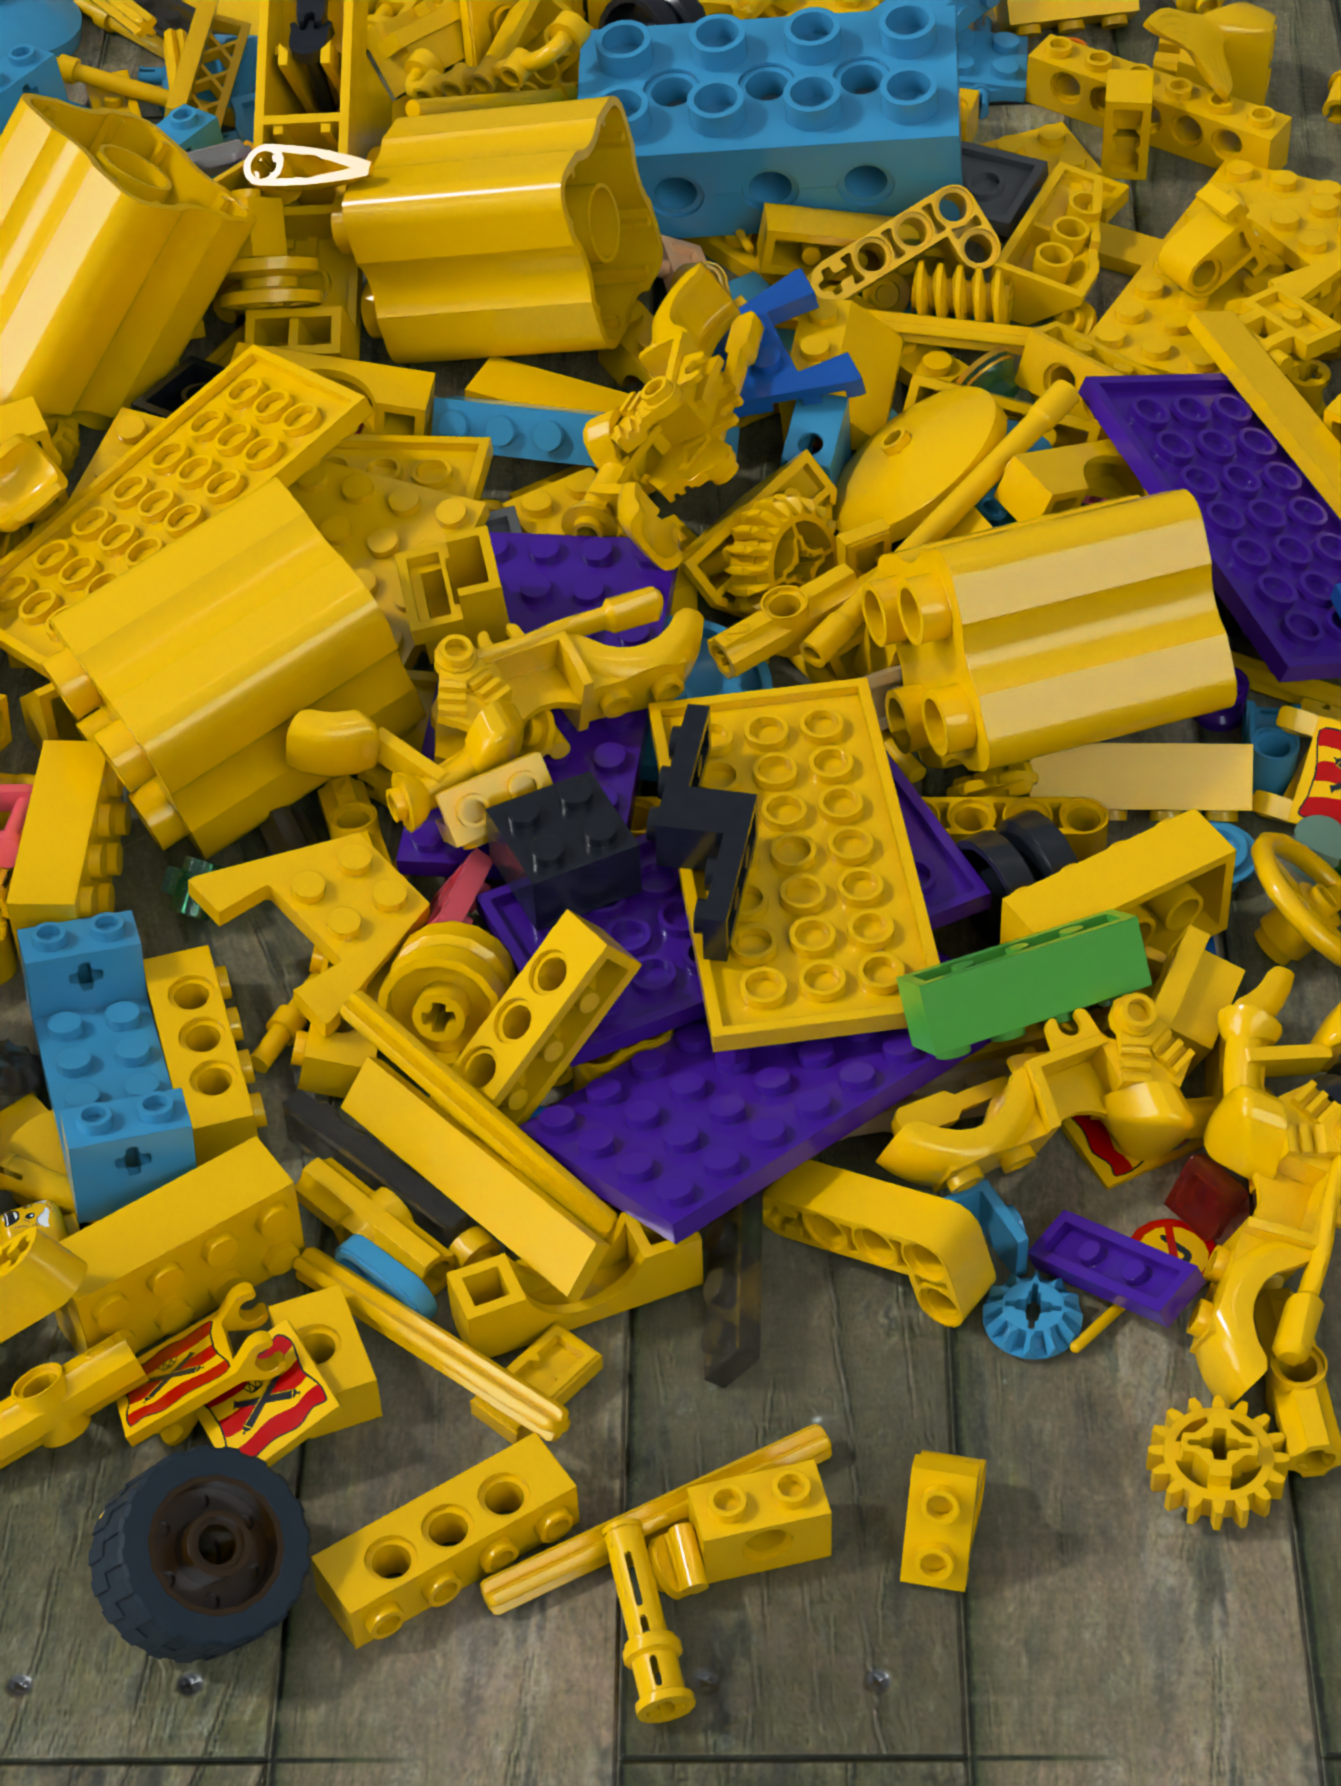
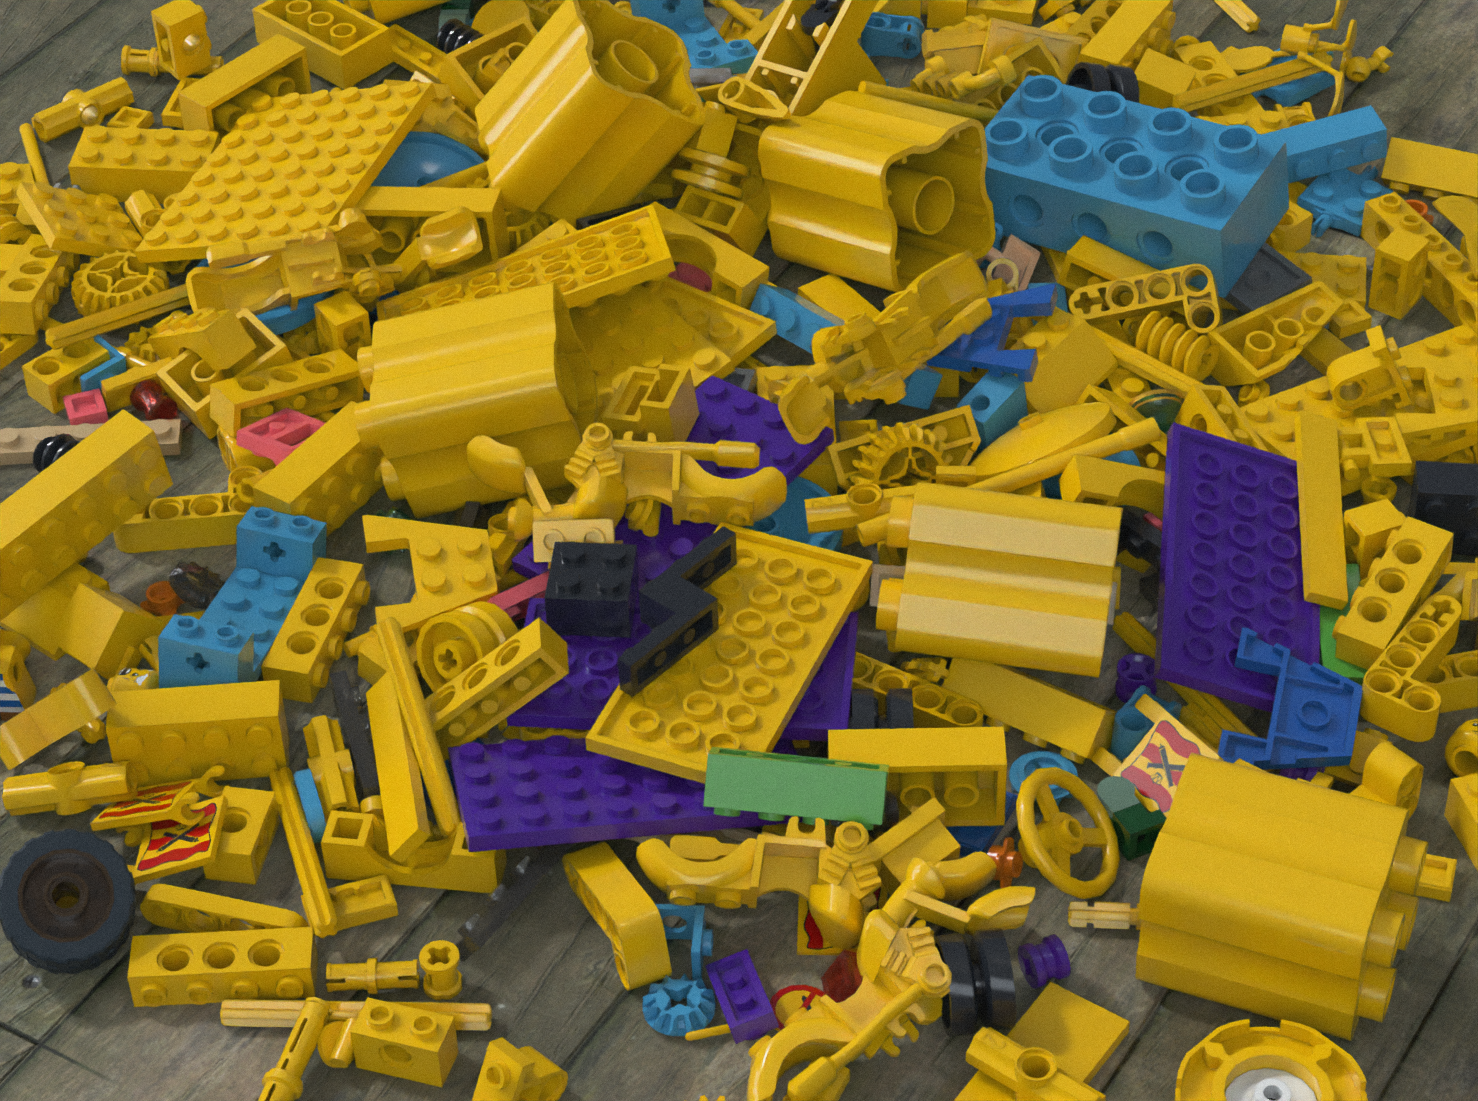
camera: 30 degrees right, 5 degrees down
none -> yellow beam [140,883,309,933]
none -> yellow pin [326,958,420,994]
none -> yellow bush [419,940,462,1000]
none -> orange plate [987,837,1023,888]

